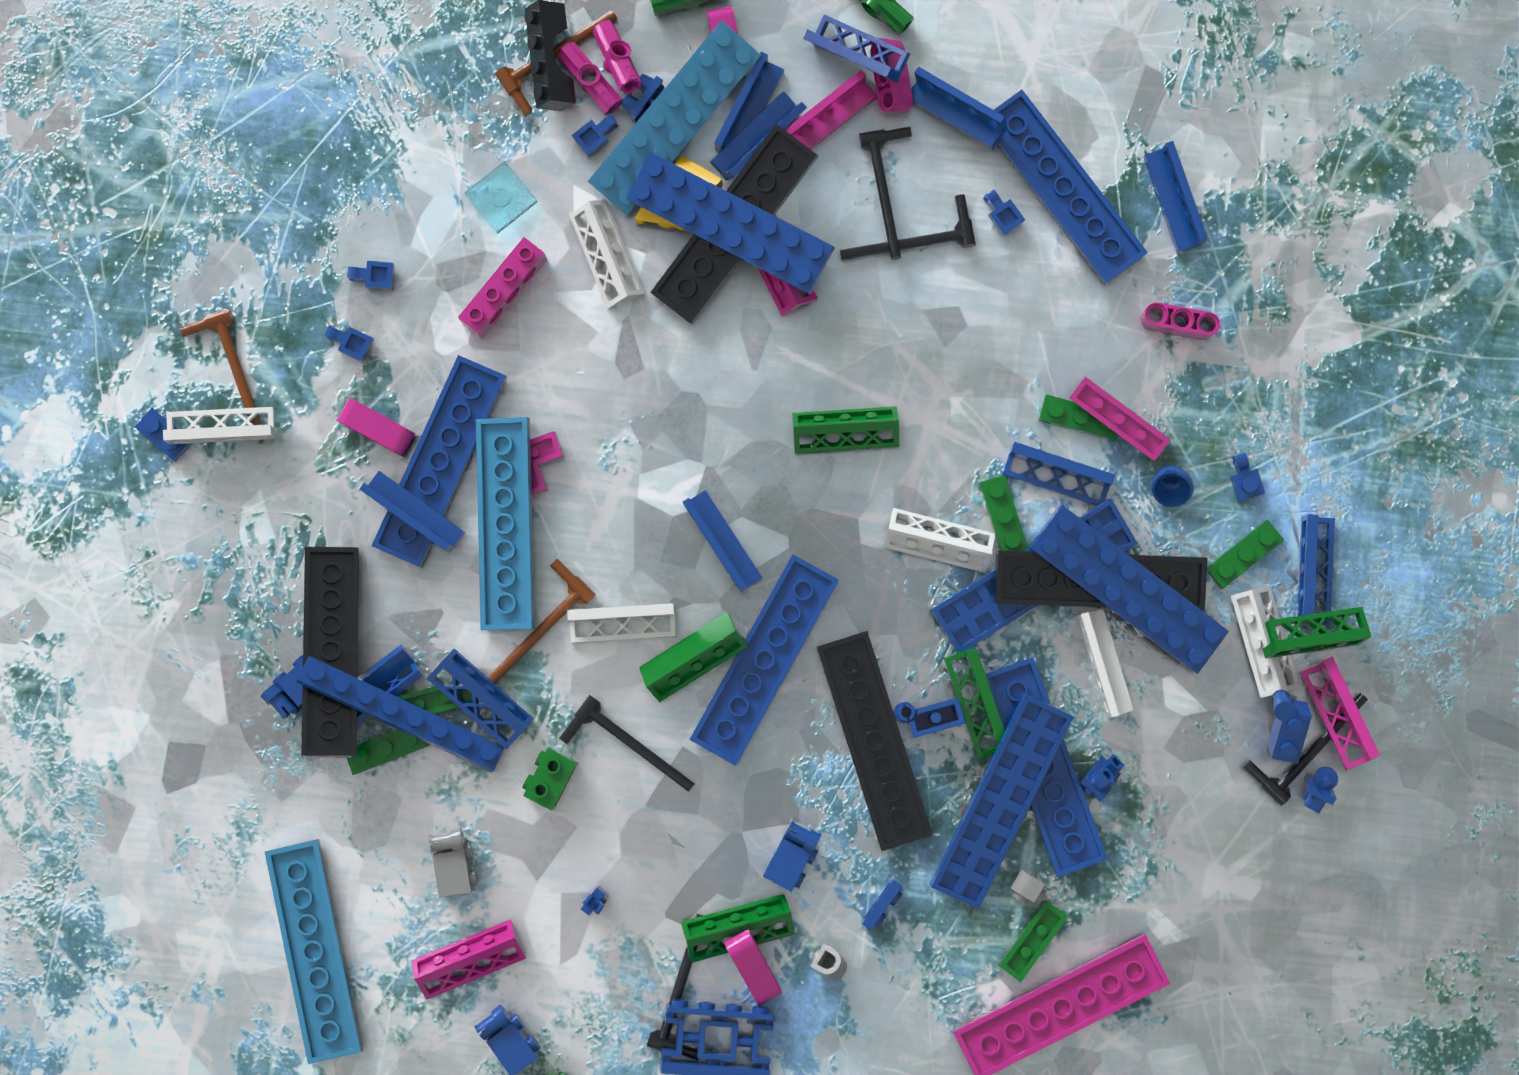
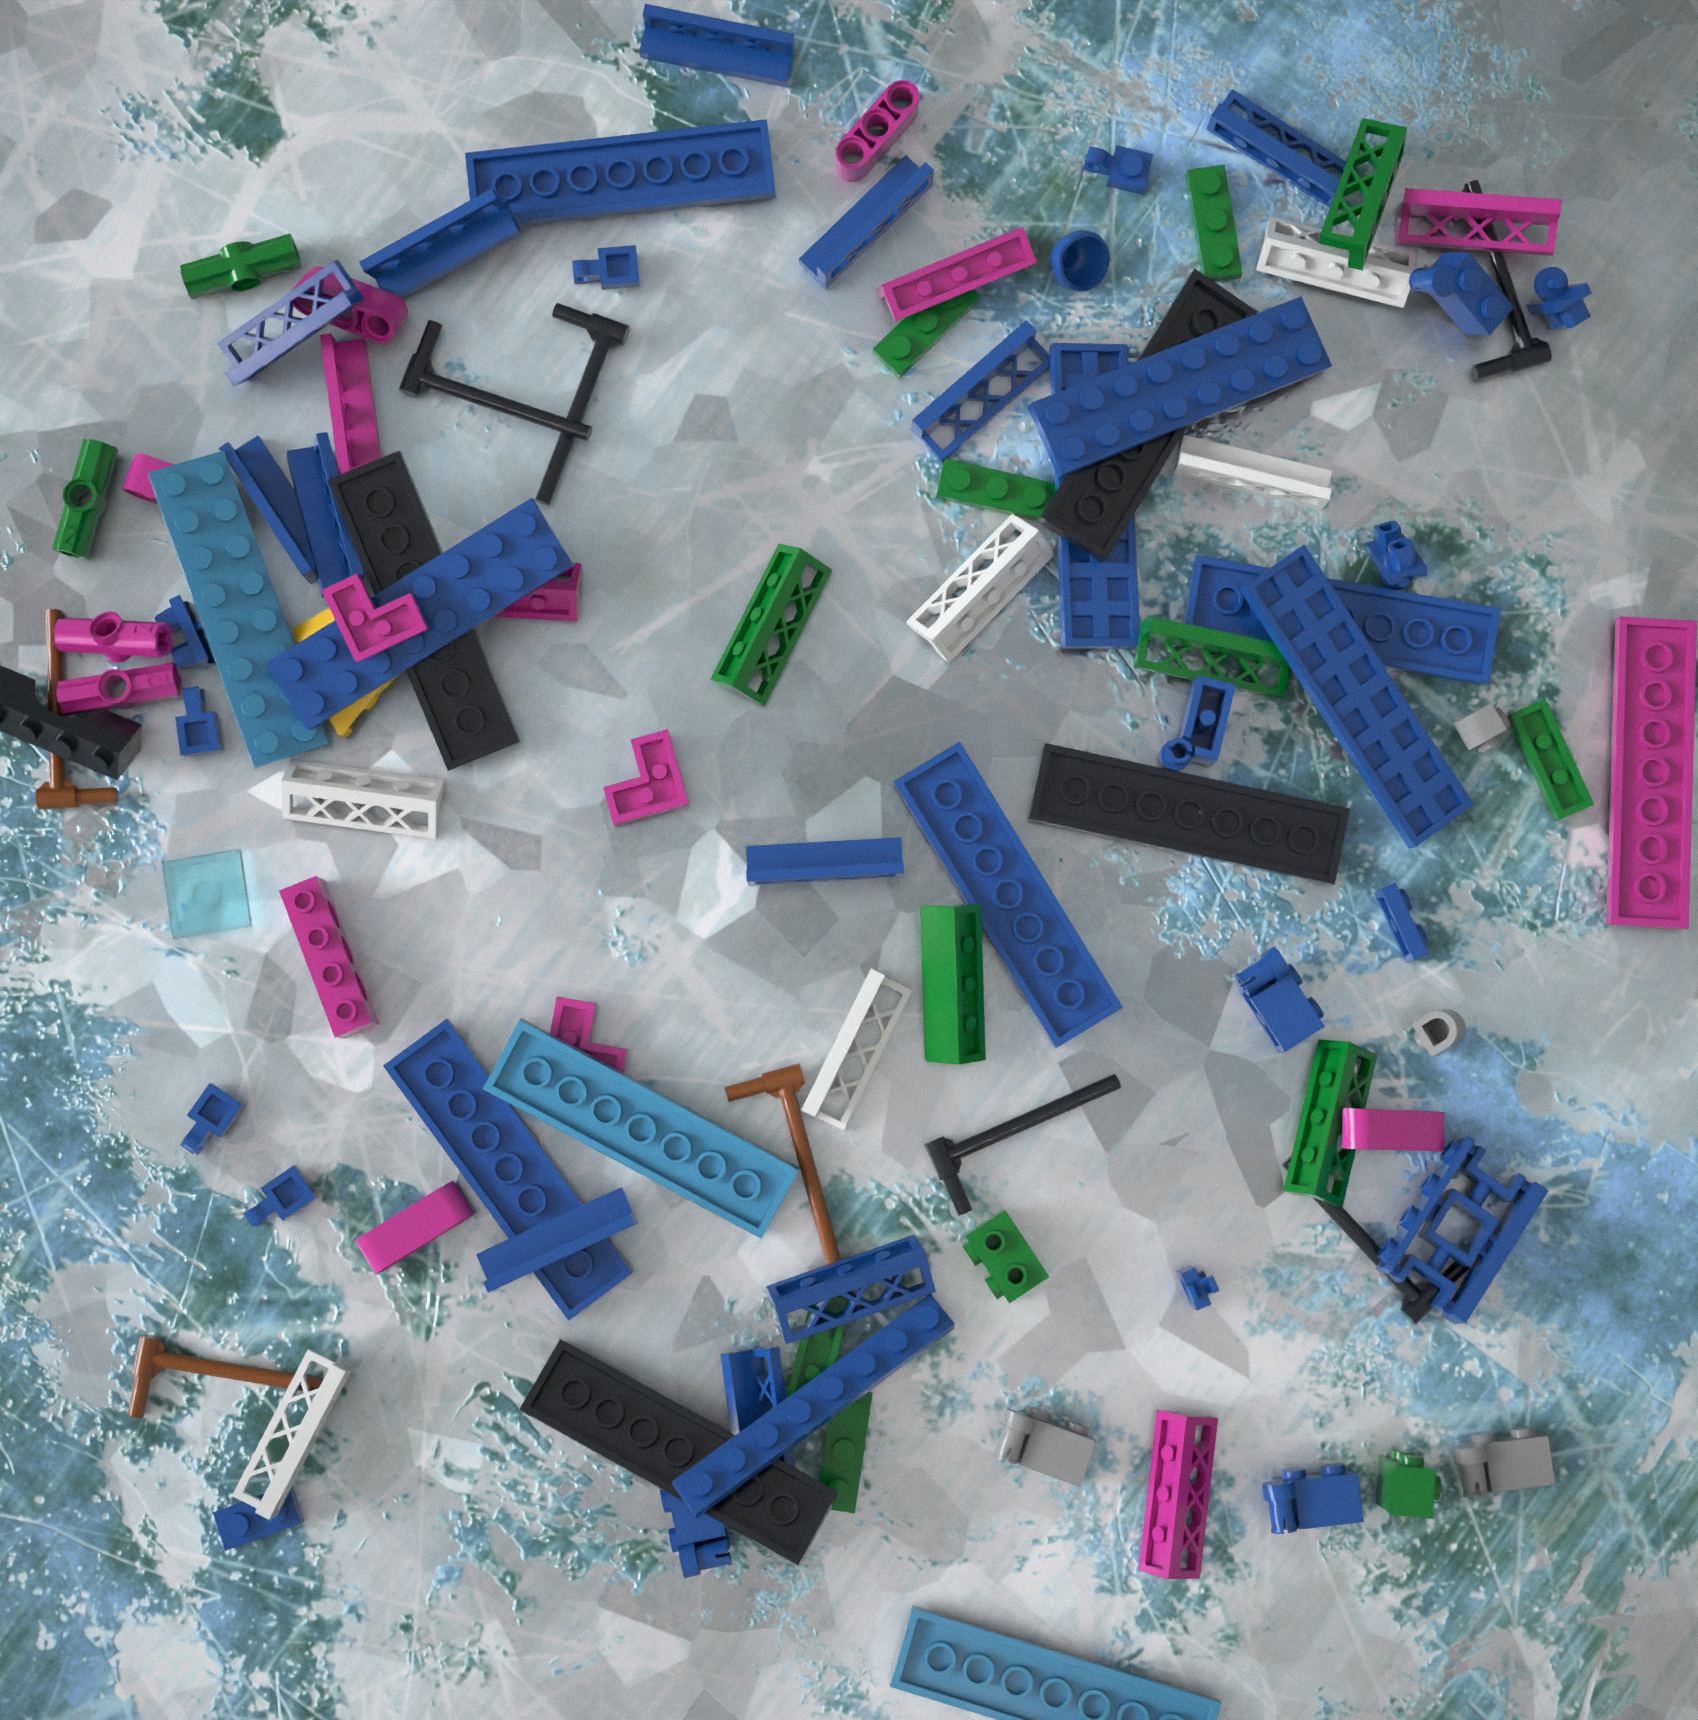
camera: 65 degrees left, 0 degrees up
none -> dark pink plate [321,574,429,663]
none -> dark pink plate [603,729,689,826]
none -> blue fence [799,155,934,290]

